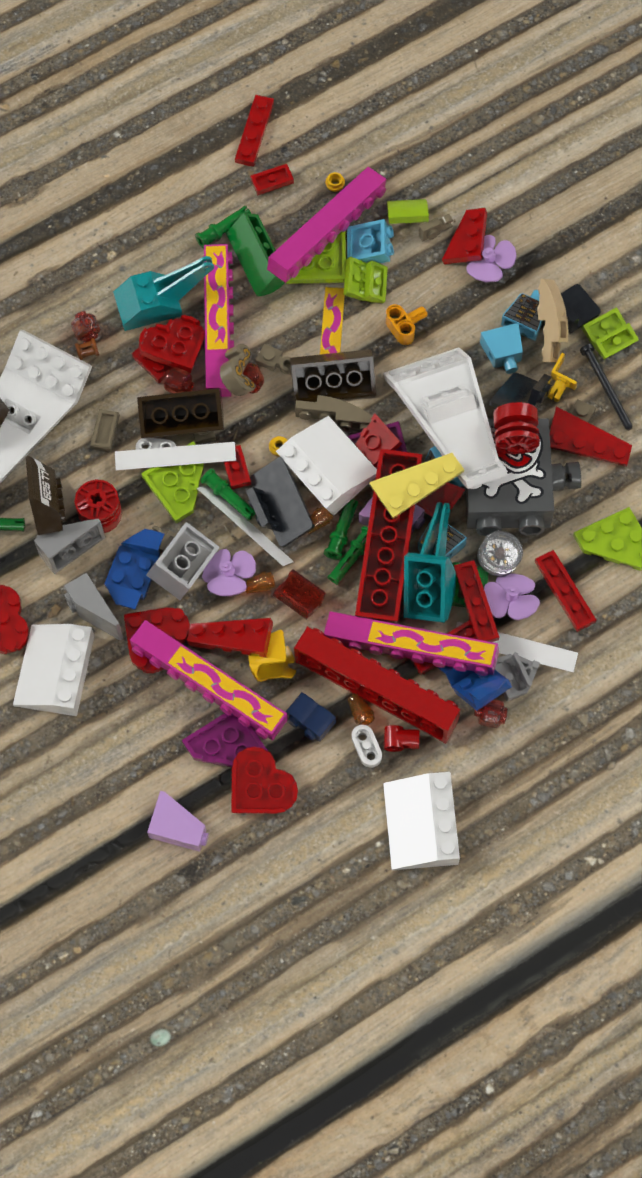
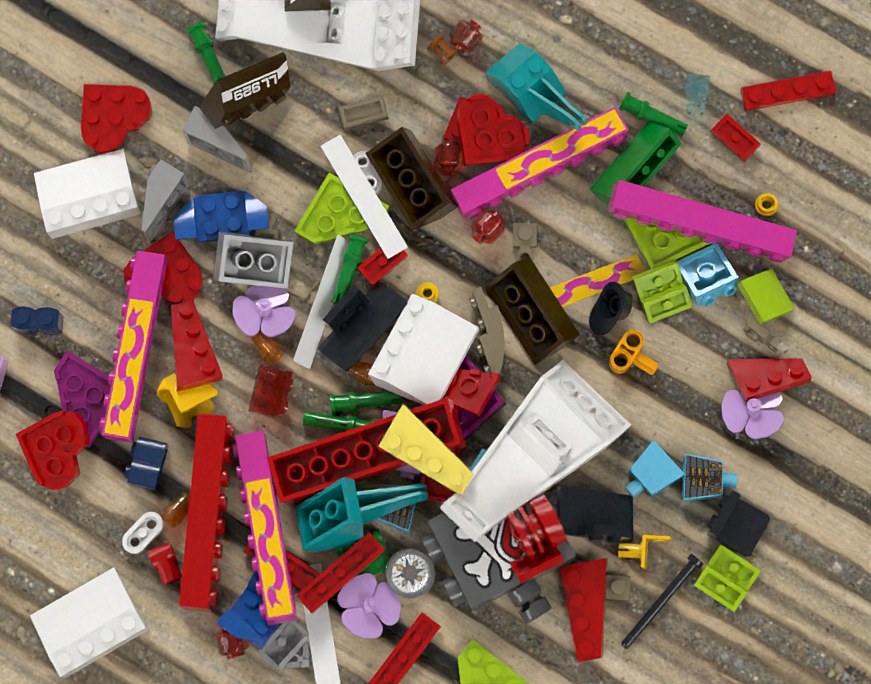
camera: 65 degrees right, 10 degrees up
red wheel [74,479,122,533] -> none
dark tan animal [220,344,256,396] -> none
tan slope [537,279,568,362] -> none
none -> dark blue brick [11,306,64,336]
none -> red plate [510,543,564,583]
none -> black piece [589,282,633,335]
none -> clear light blue plate [685,74,710,116]

